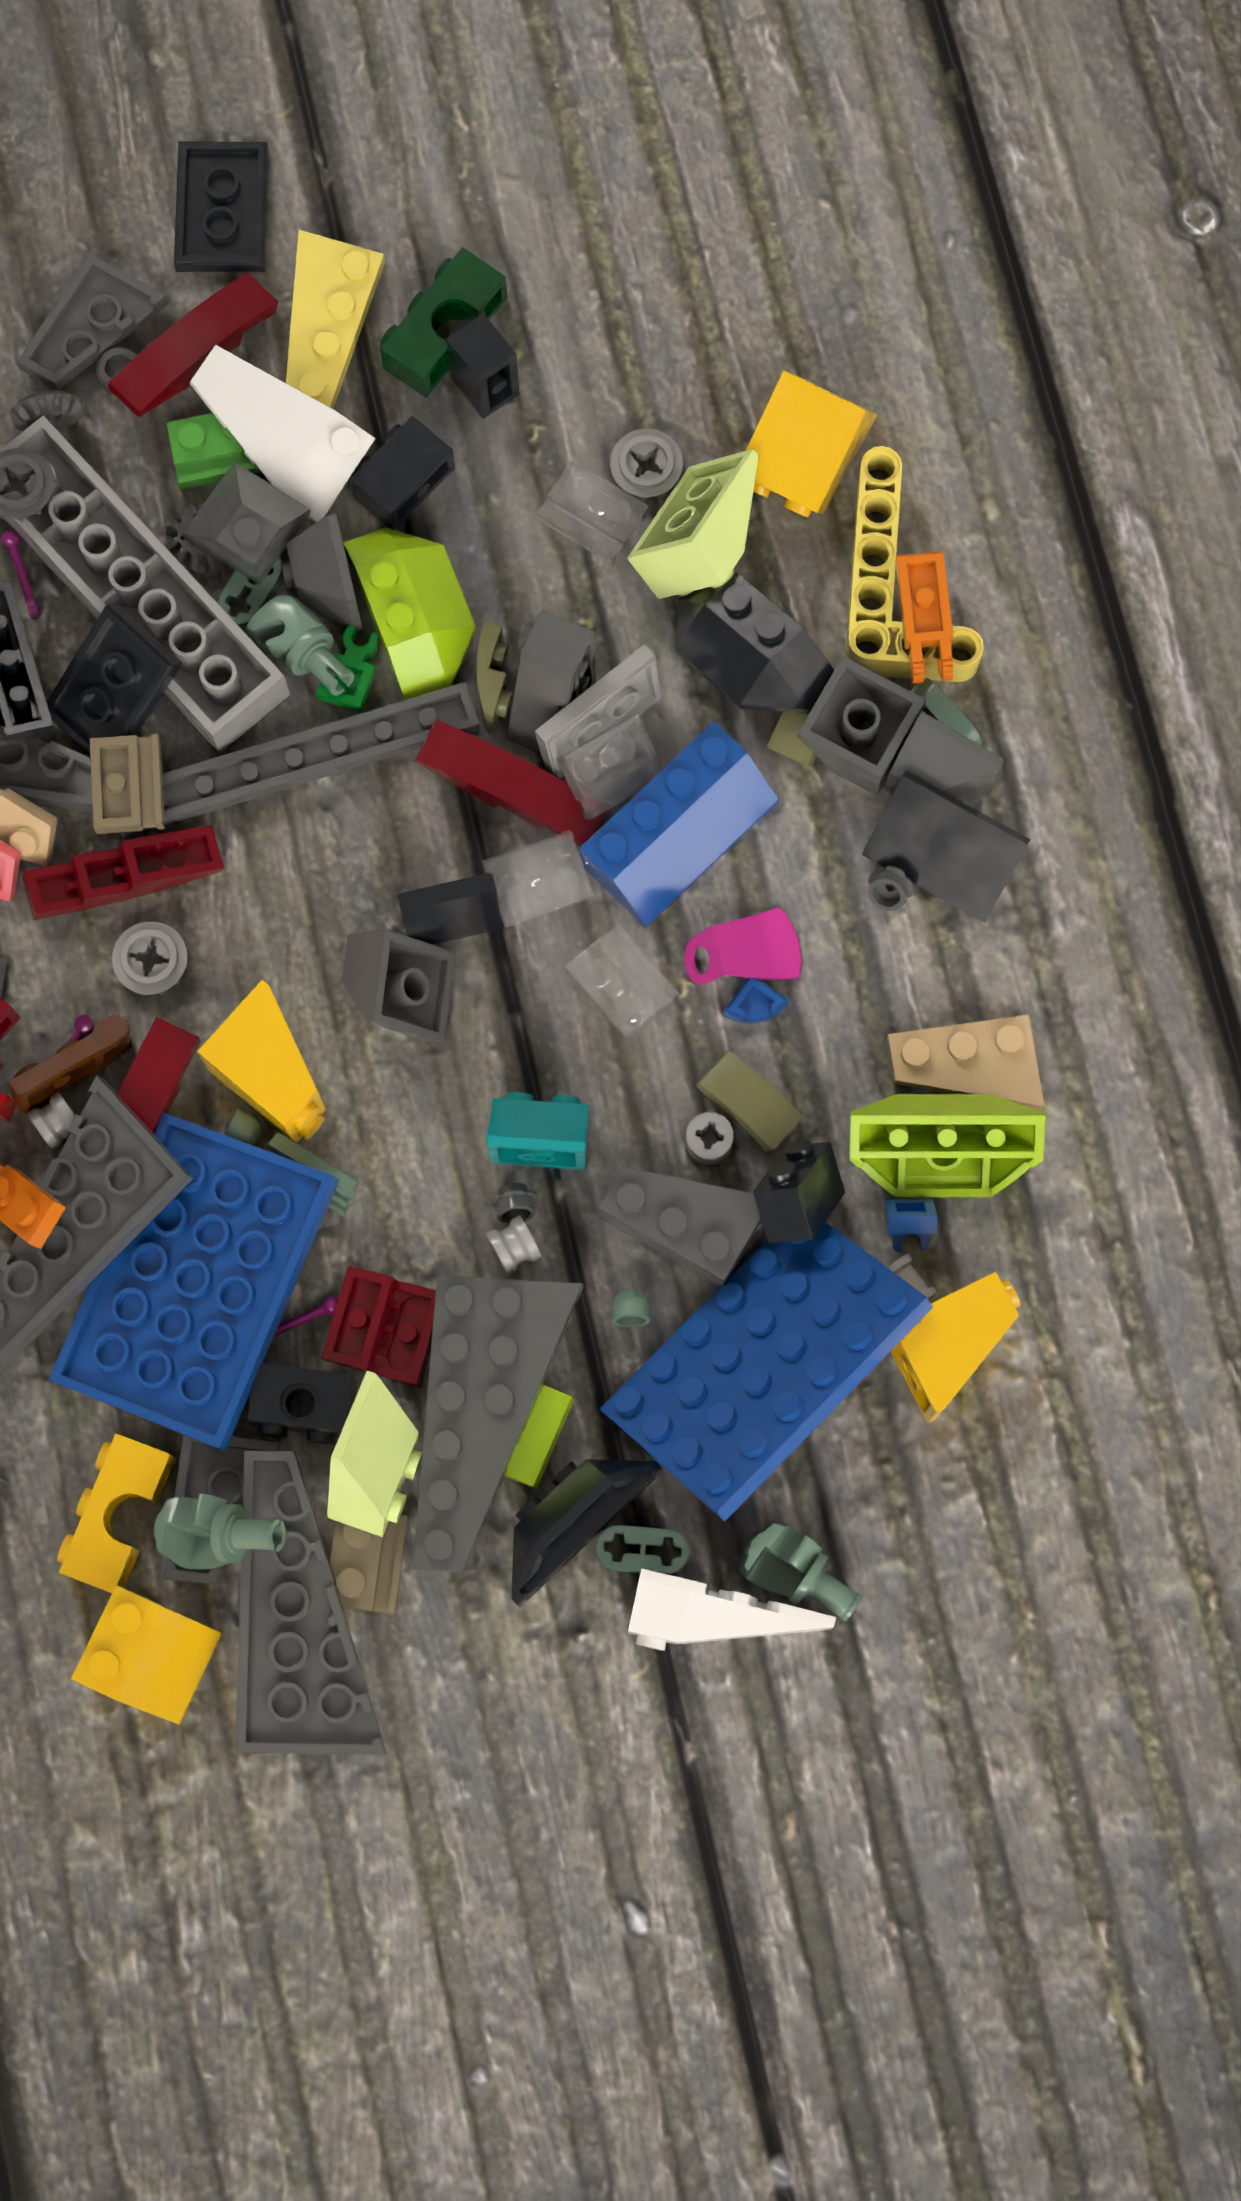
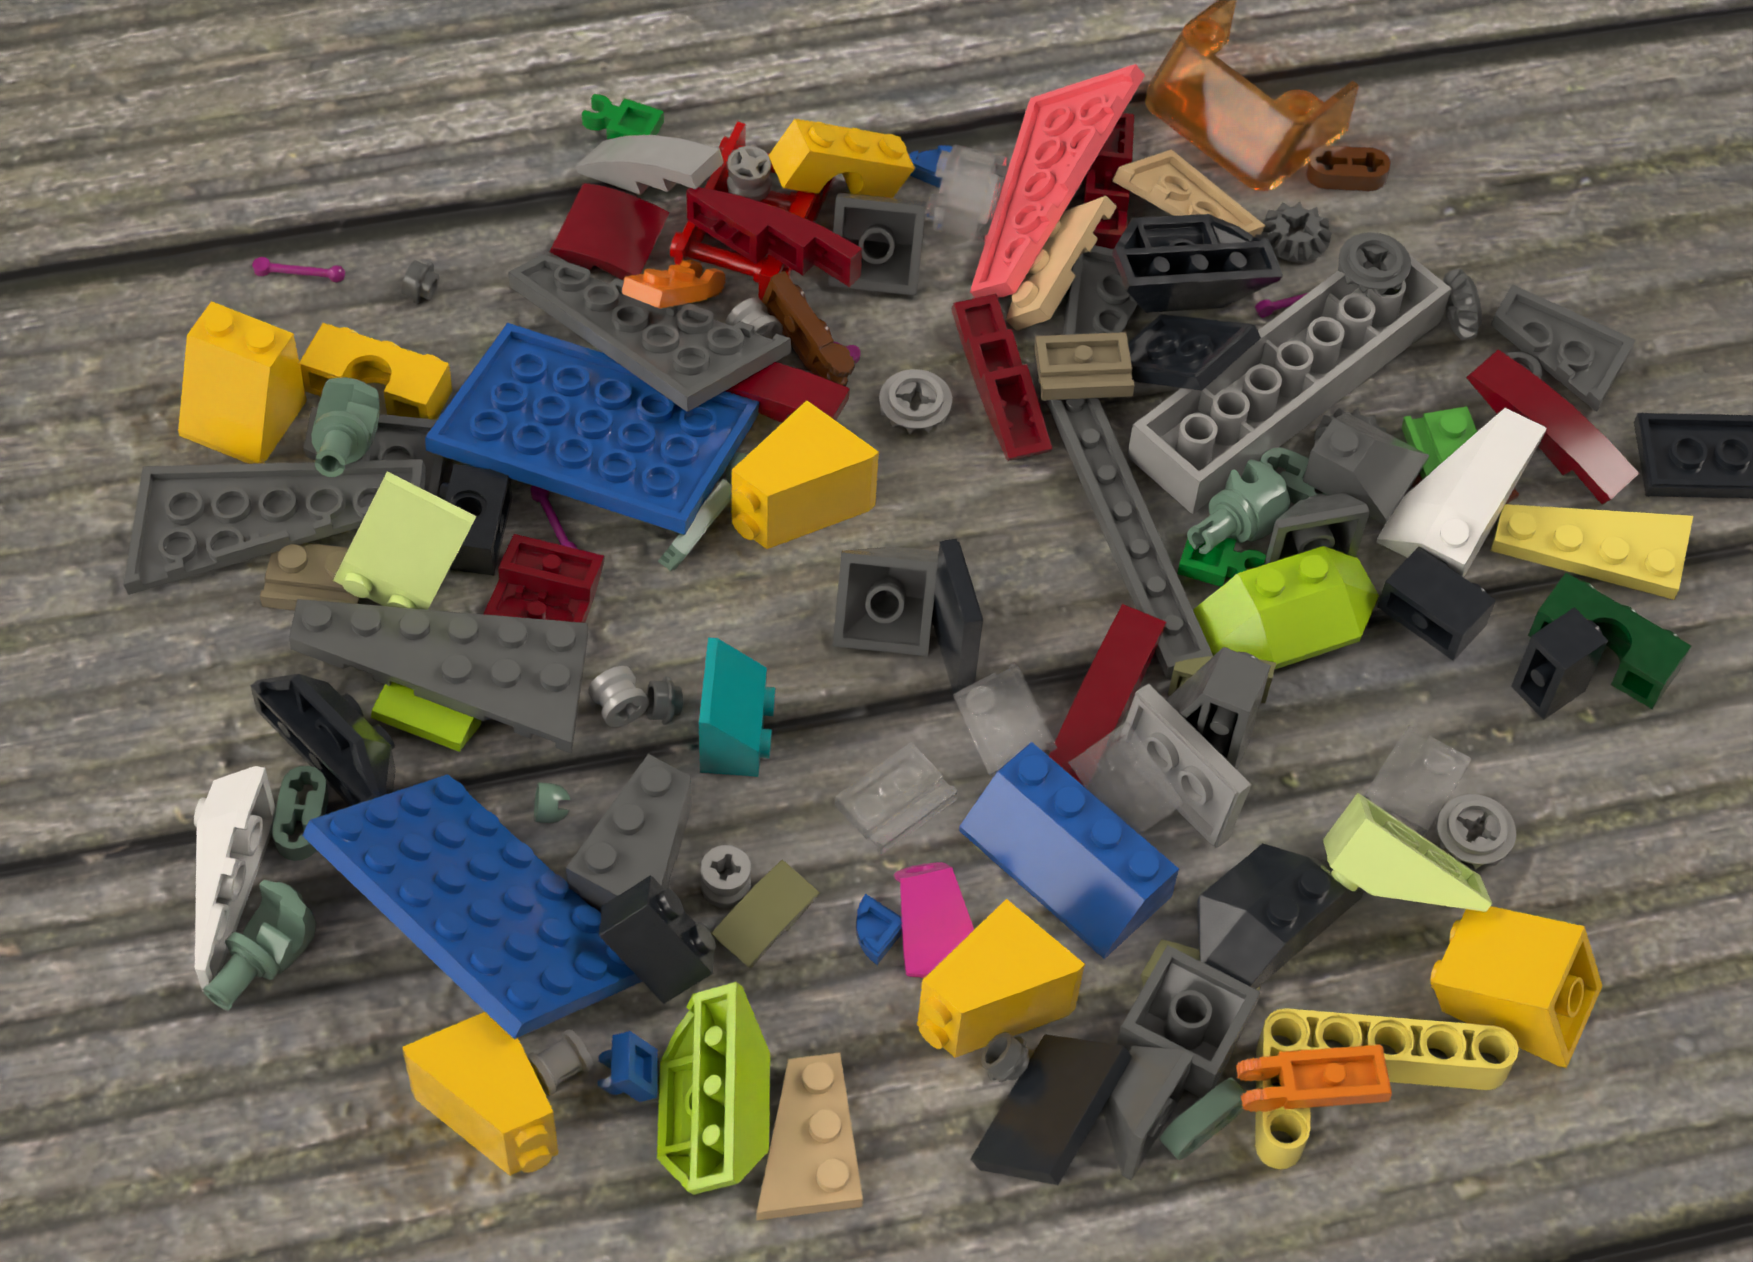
camera: 85 degrees right, 20 degrees down
none -> yellow slope [917,899,1085,1058]

